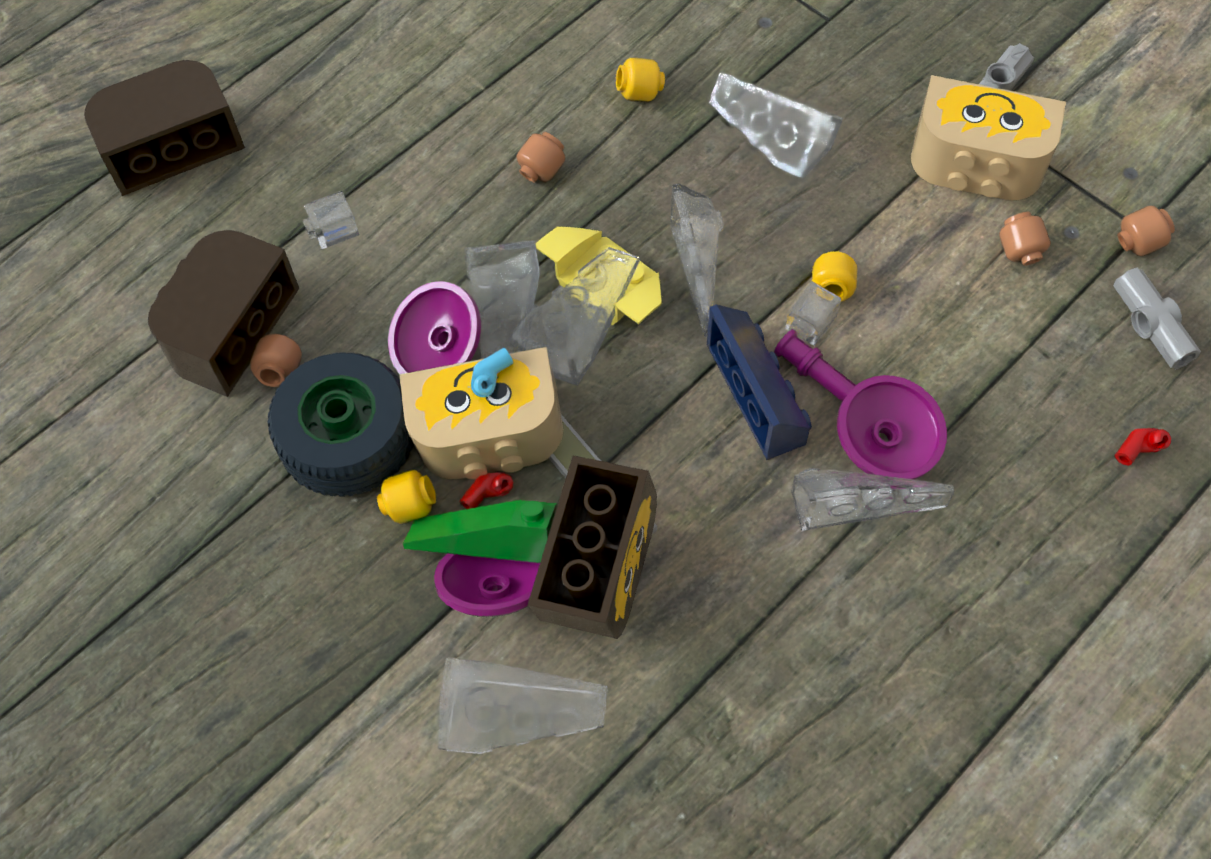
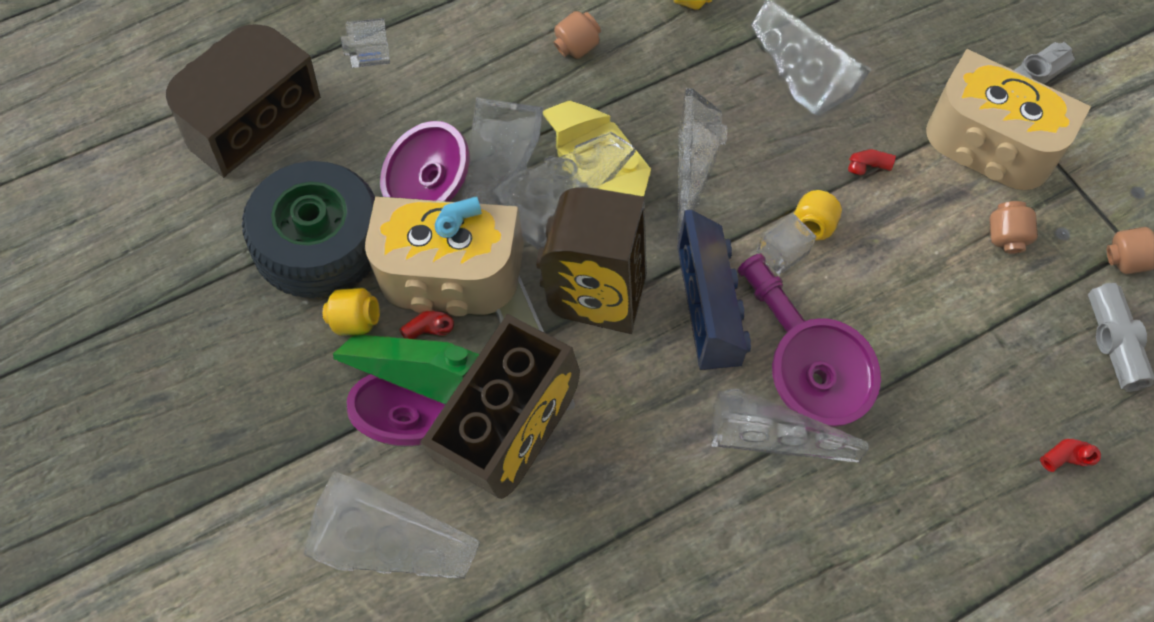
camera: 10 degrees right, 0 degrees up
nougat head [250,334,302,387] -> none
none -> dark brown brick [536,187,647,334]
none -> red arm [848,149,896,175]

